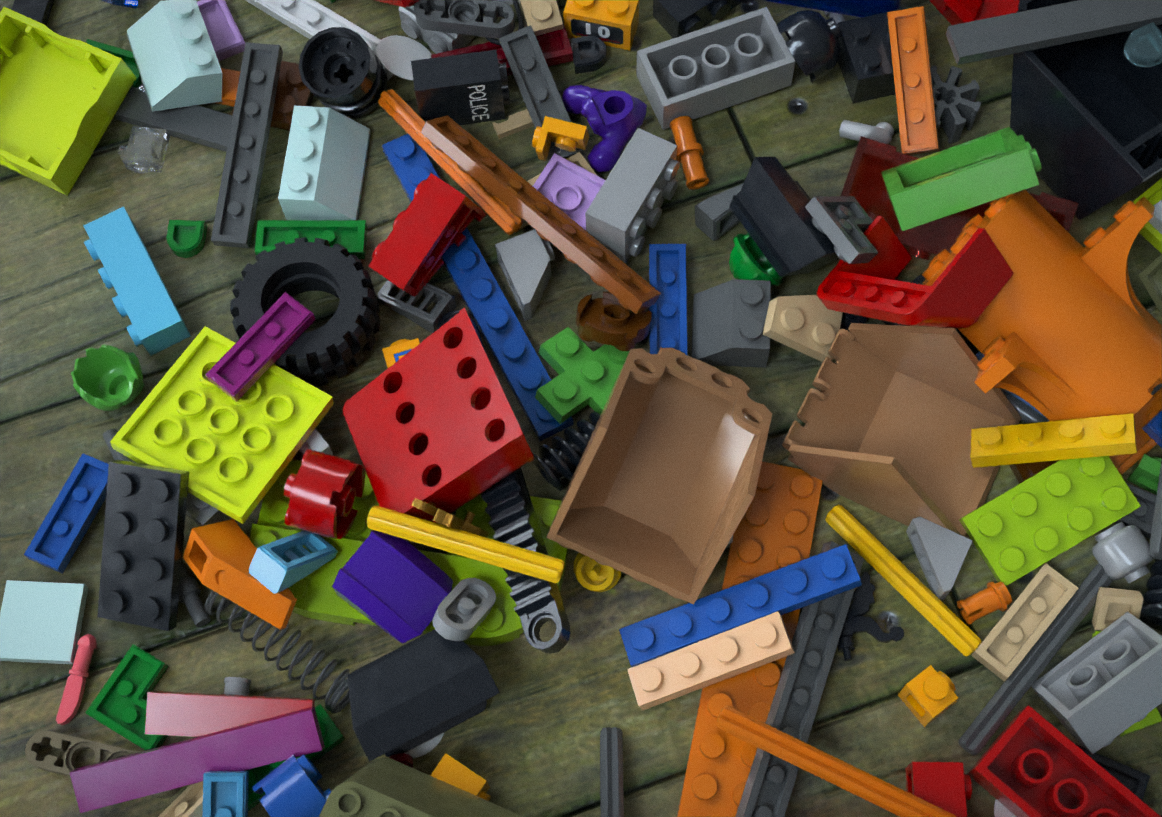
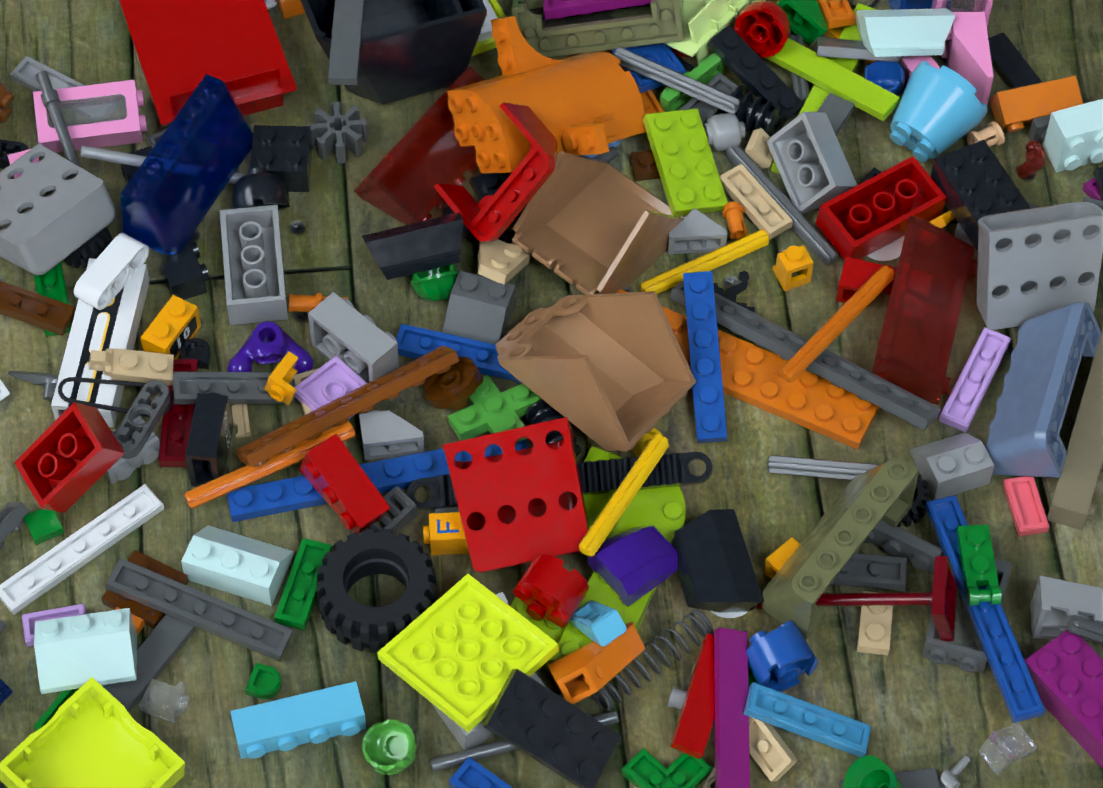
camera: 80 degrees left, 10 degrees down
magenta tile [205,292,316,402] -> none
black wheel [299,27,388,119] -> none
white sticker [377,35,432,81] -> none
pearl gold piece [411,498,490,538] -> none
light grey plate [433,578,496,641] -> none
light nougat plate [627,611,795,710] -> none
dark grey slope [695,183,744,241] -> none
dark grey plate [805,196,878,264] -> none
light grey arm [839,120,894,147] -> none
bright green window [881,127,1042,231] -> none
orange tile [887,6,940,156] -> none
yellow plate [970,413,1137,468] -> none

